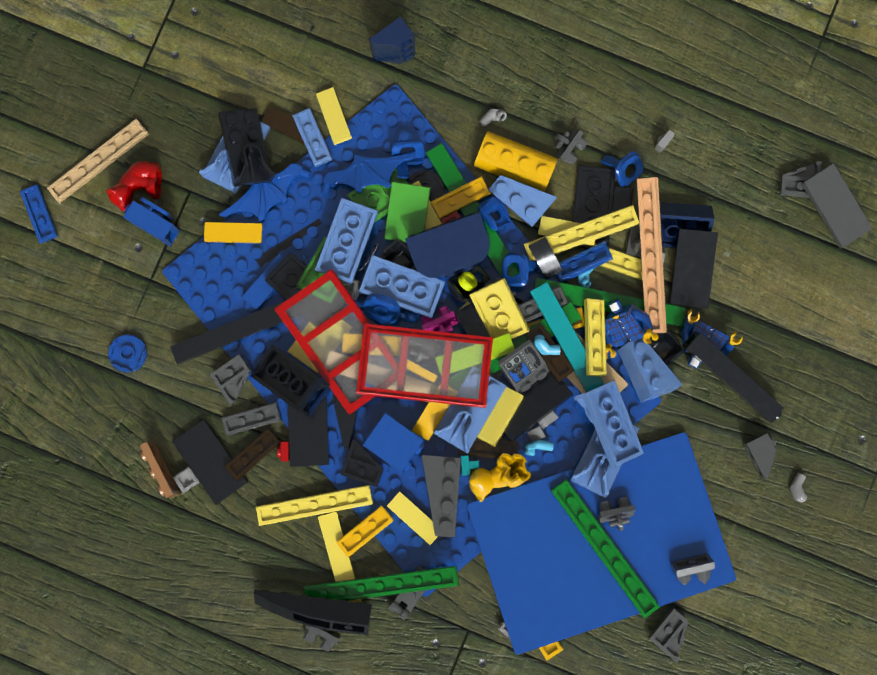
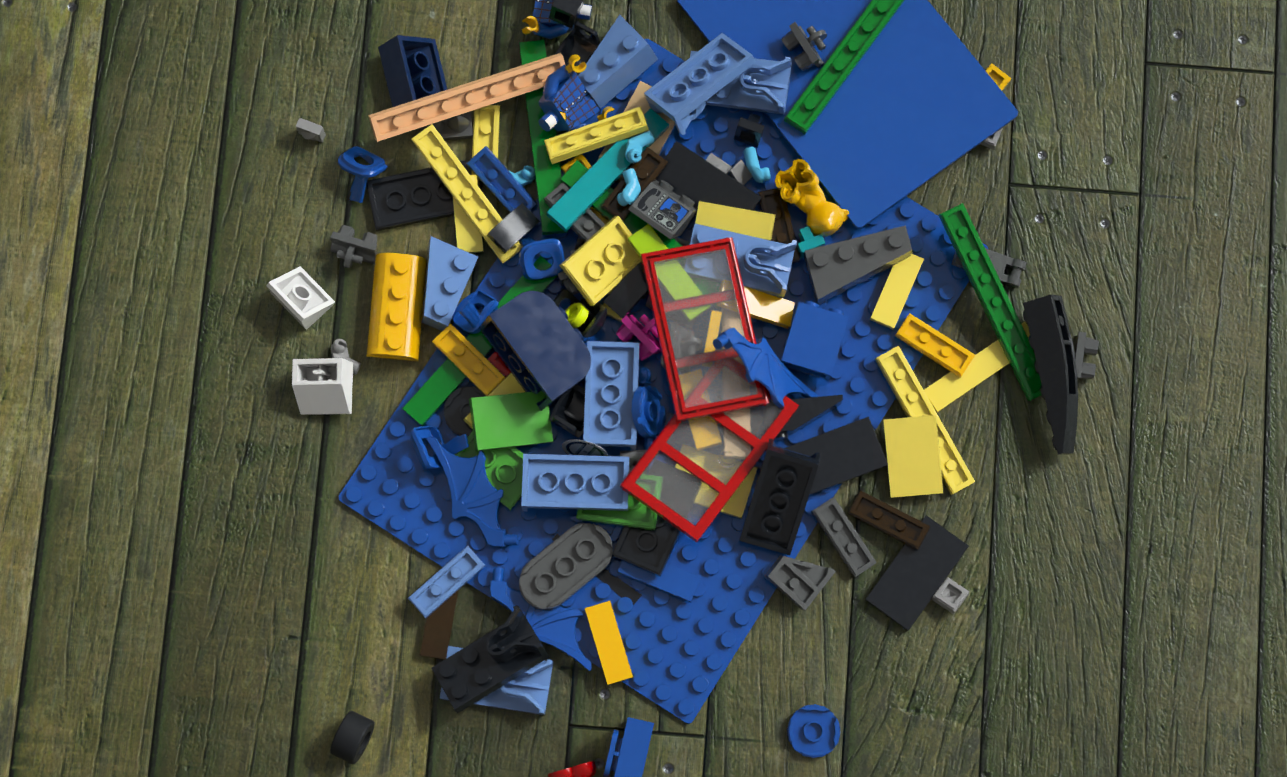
camera: 115 degrees left, 5 degrees down
medium nougat plate [140,442,181,498] -> none
black tile [170,300,302,365] -> none
red plate [277,442,290,462] -> none
light yellow tile [316,87,352,145] -> none
black wing [340,439,384,487] -> none
dark blue slope [369,17,416,64] -> none
black tile [612,187,634,212] -> none
black tile [669,228,718,309] -> none
none -> white slope [266,266,335,330]
none -> white slope [292,358,353,415]
none -> black tyre [330,711,375,764]
none -> dark grey tile [519,523,613,610]
none -> medium azure arm [625,130,654,163]
none -> blue animal [713,328,818,408]
none -> black tile [734,113,765,148]
none -> light yellow tile [883,415,943,498]

